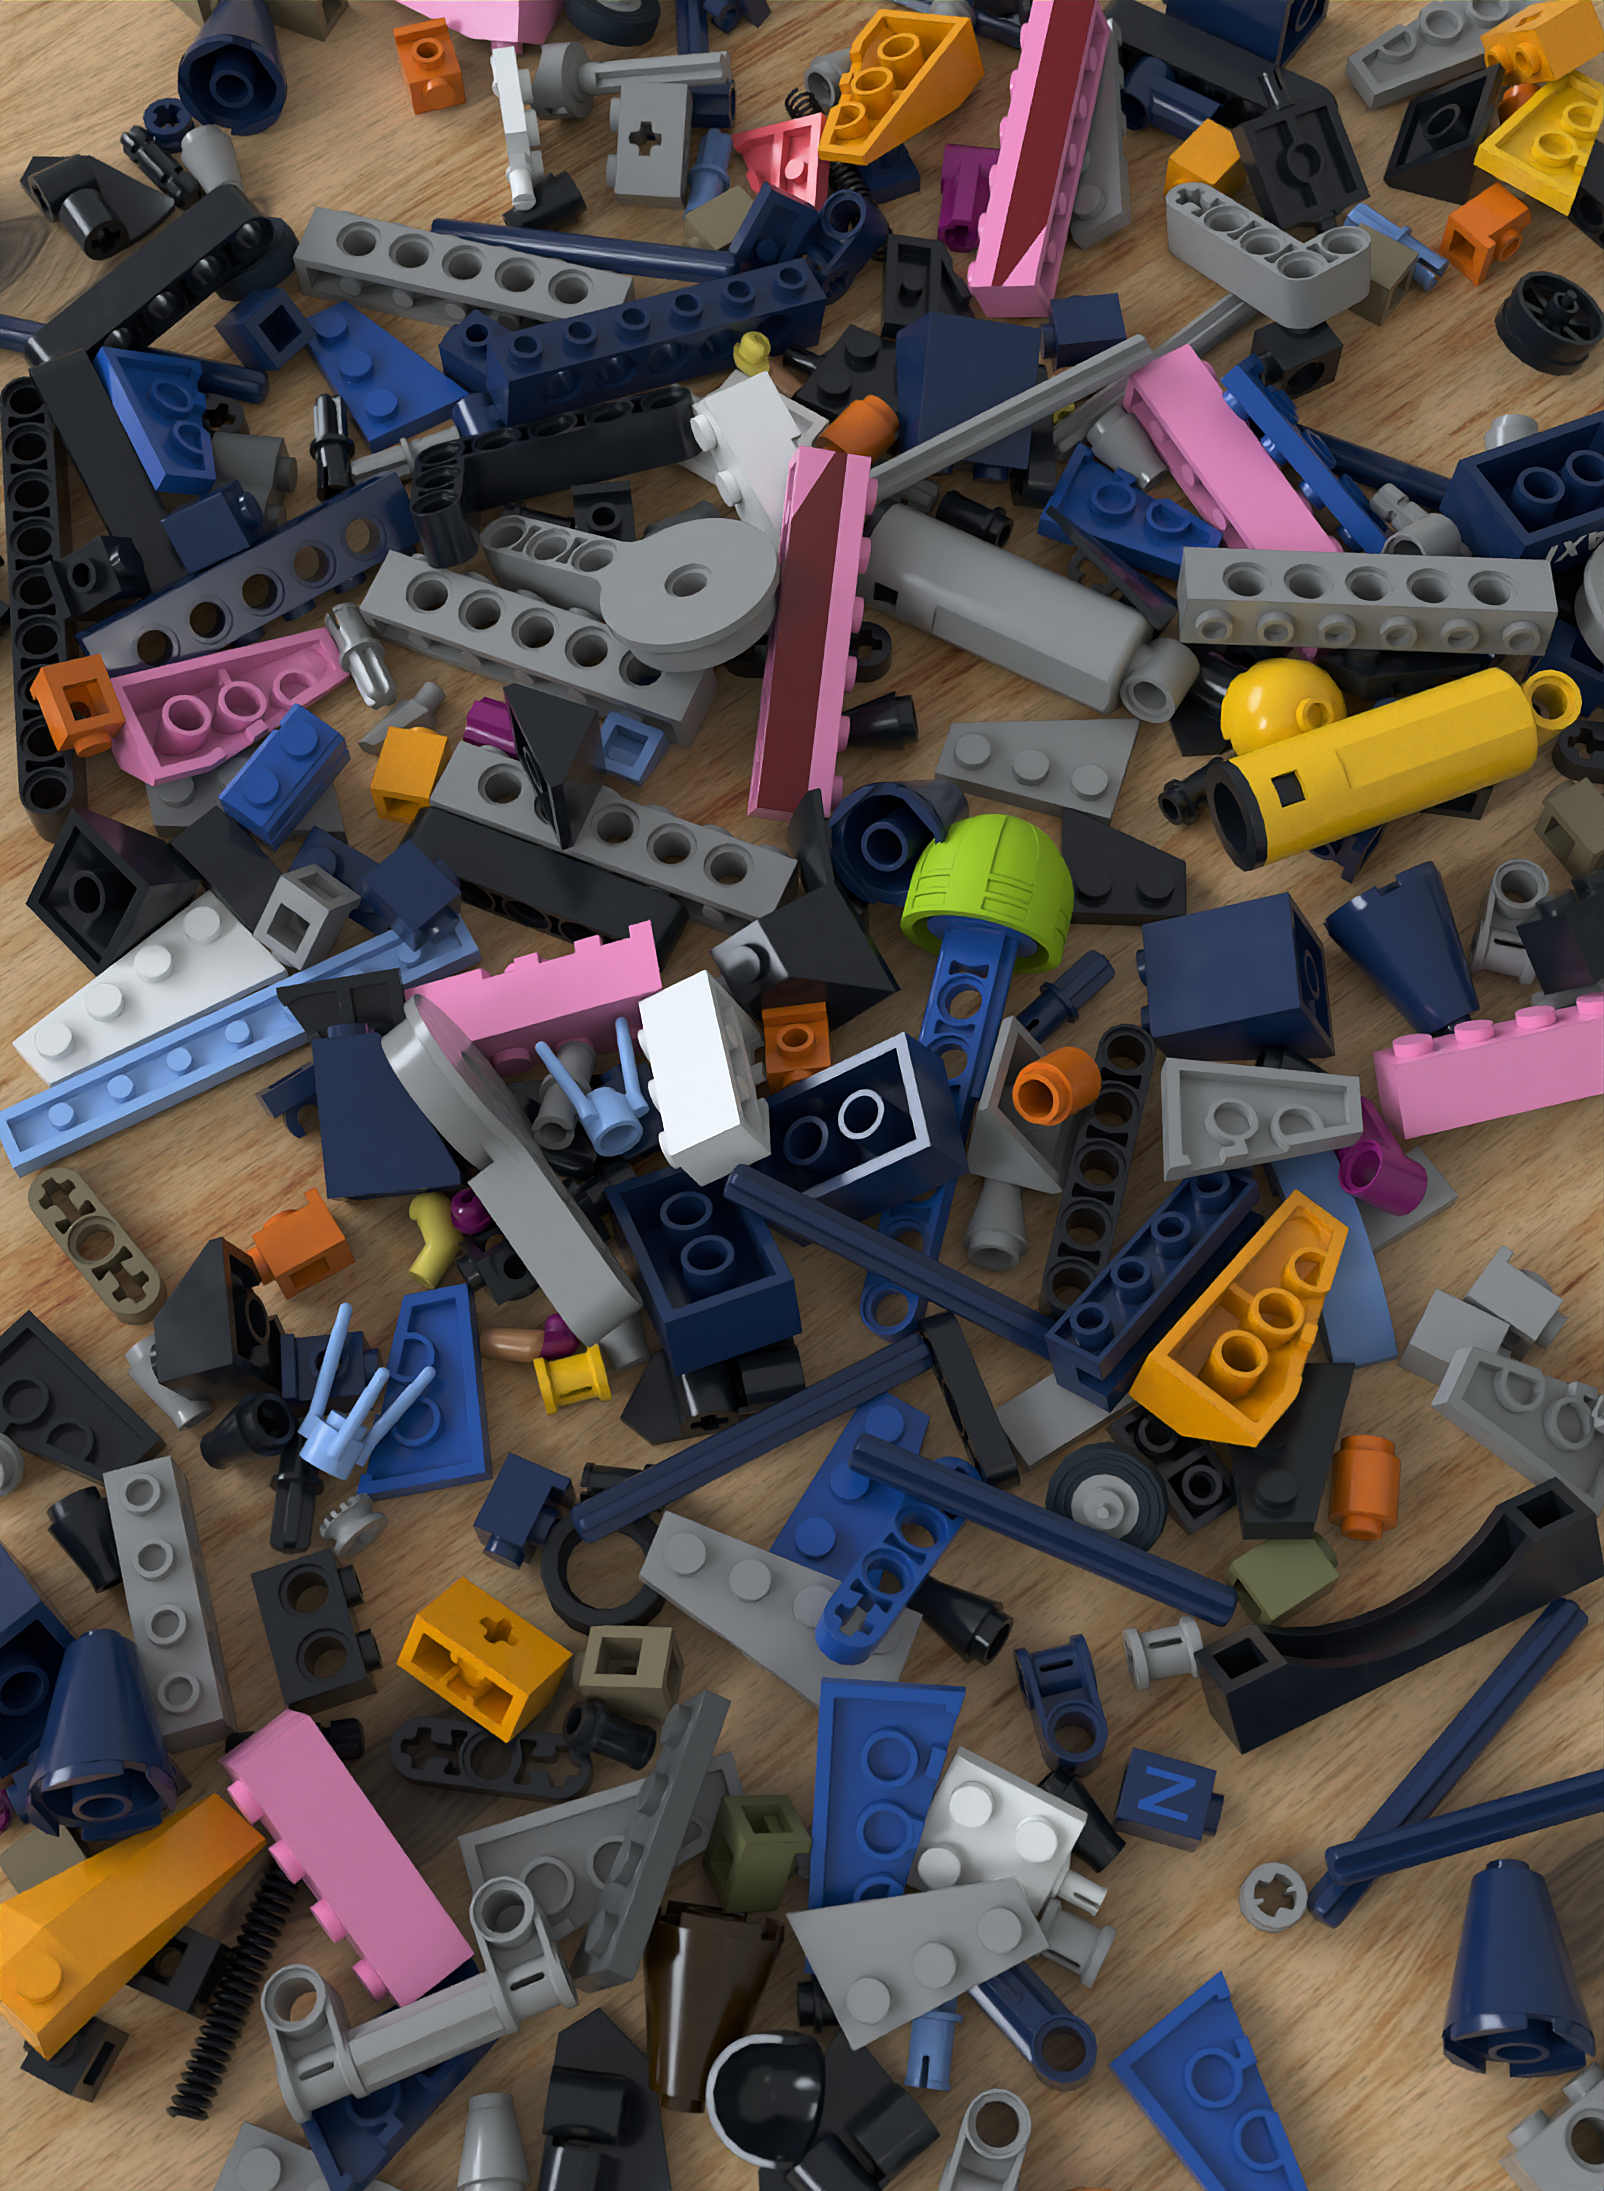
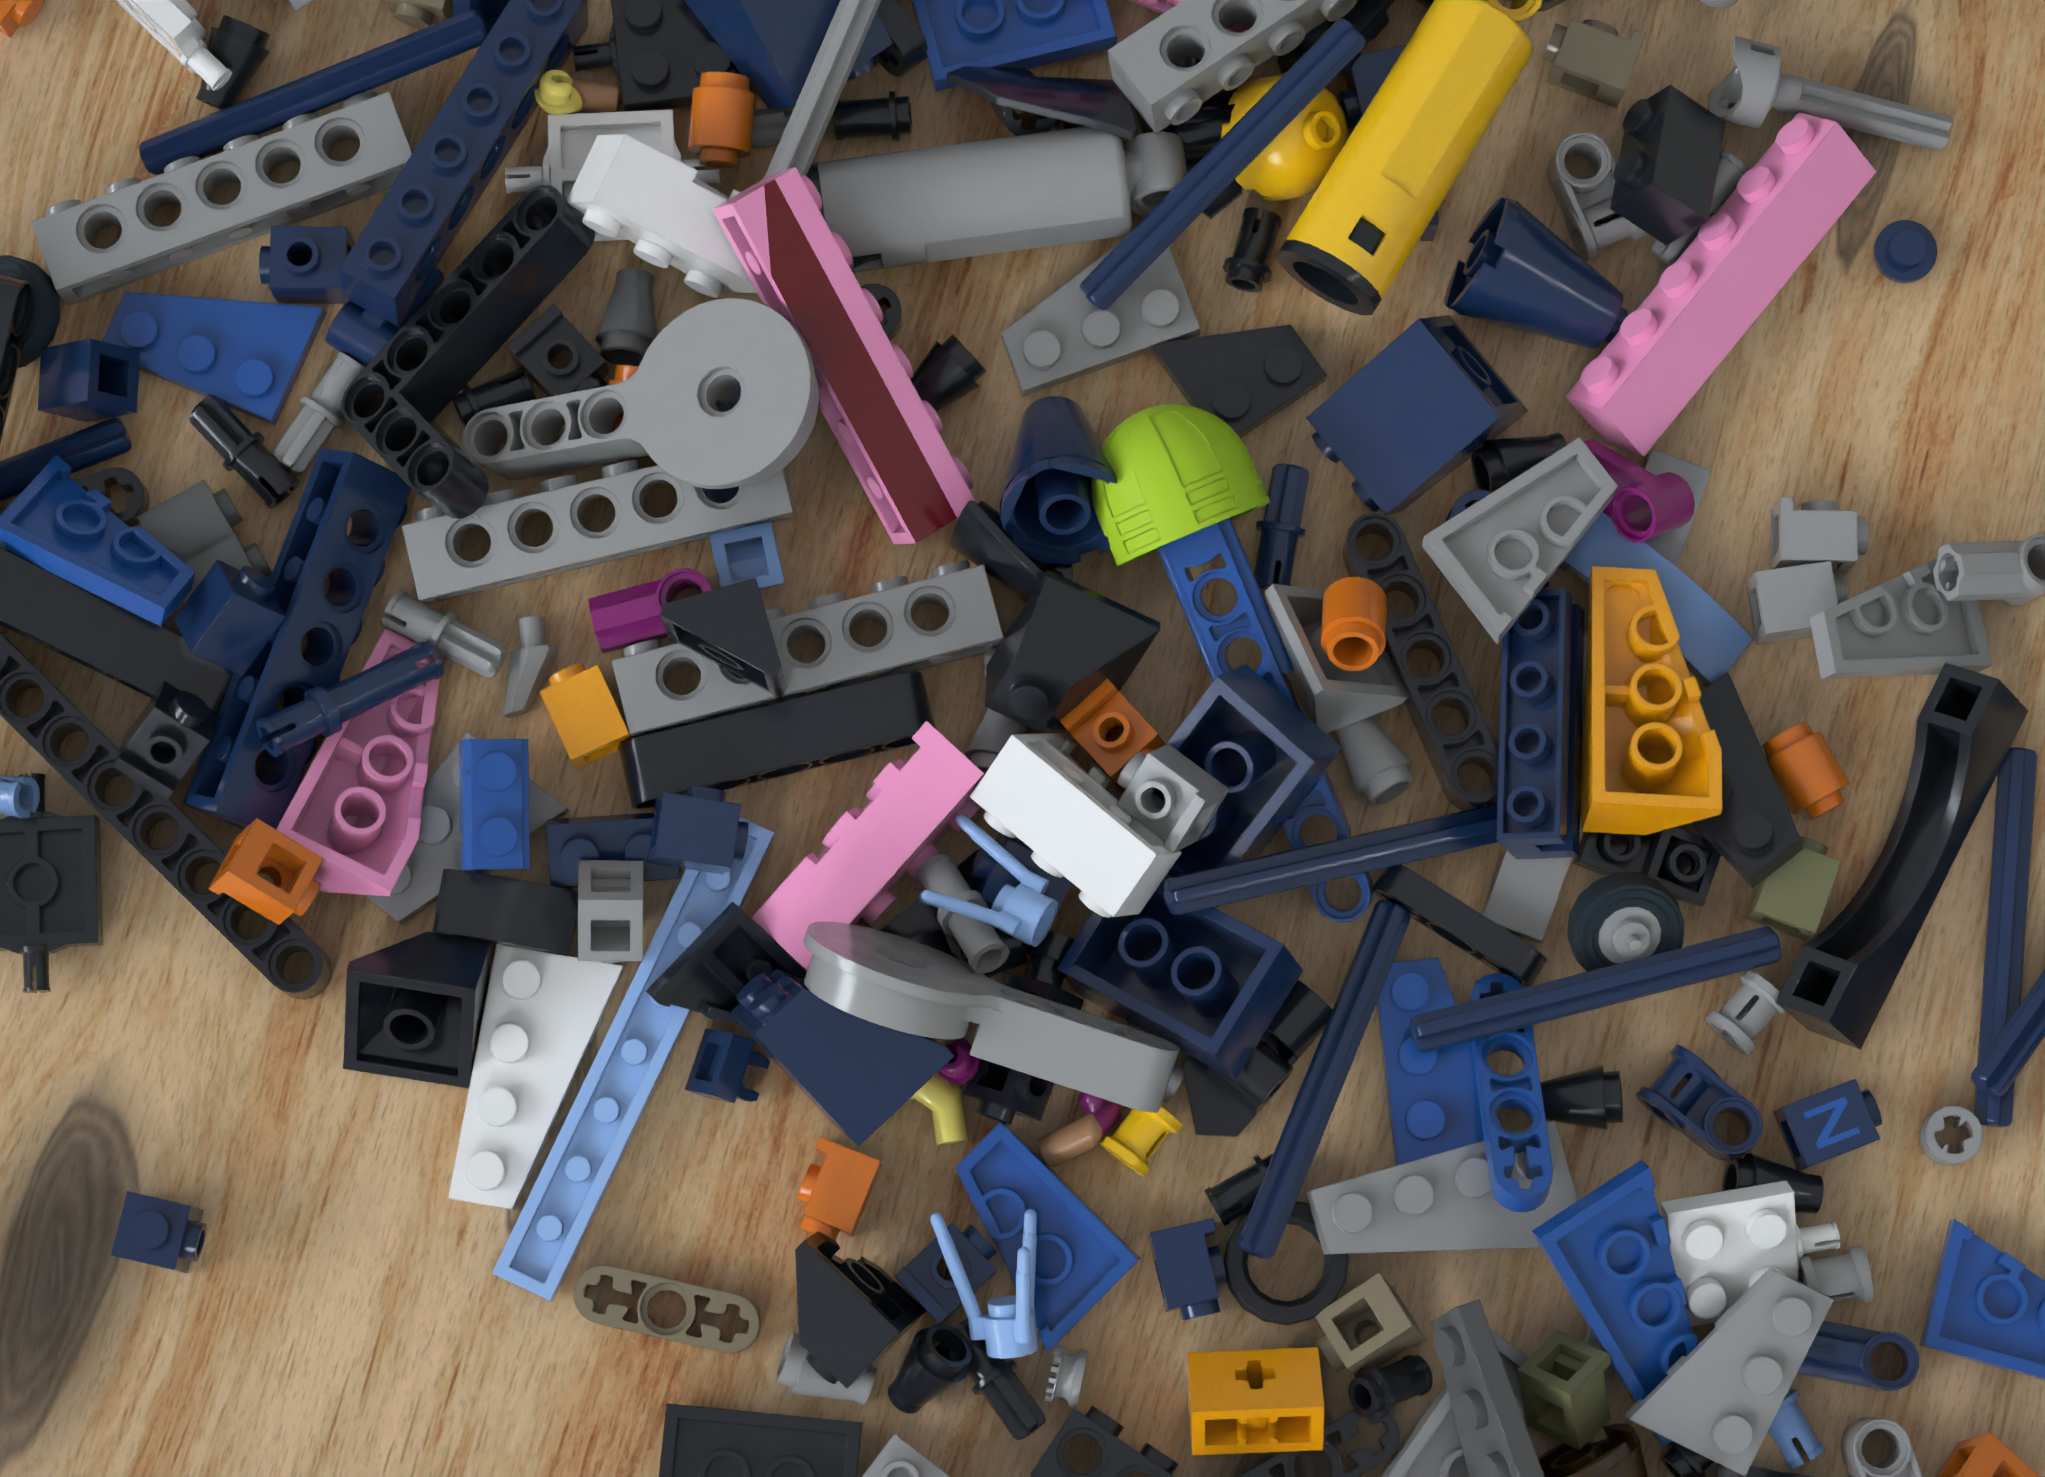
camera: 40 degrees left, 15 degrees up
none -> dark blue pin [256,640,444,758]
none -> dark blue axle [1079,18,1366,310]
none -> light grey brick [1116,744,1230,853]

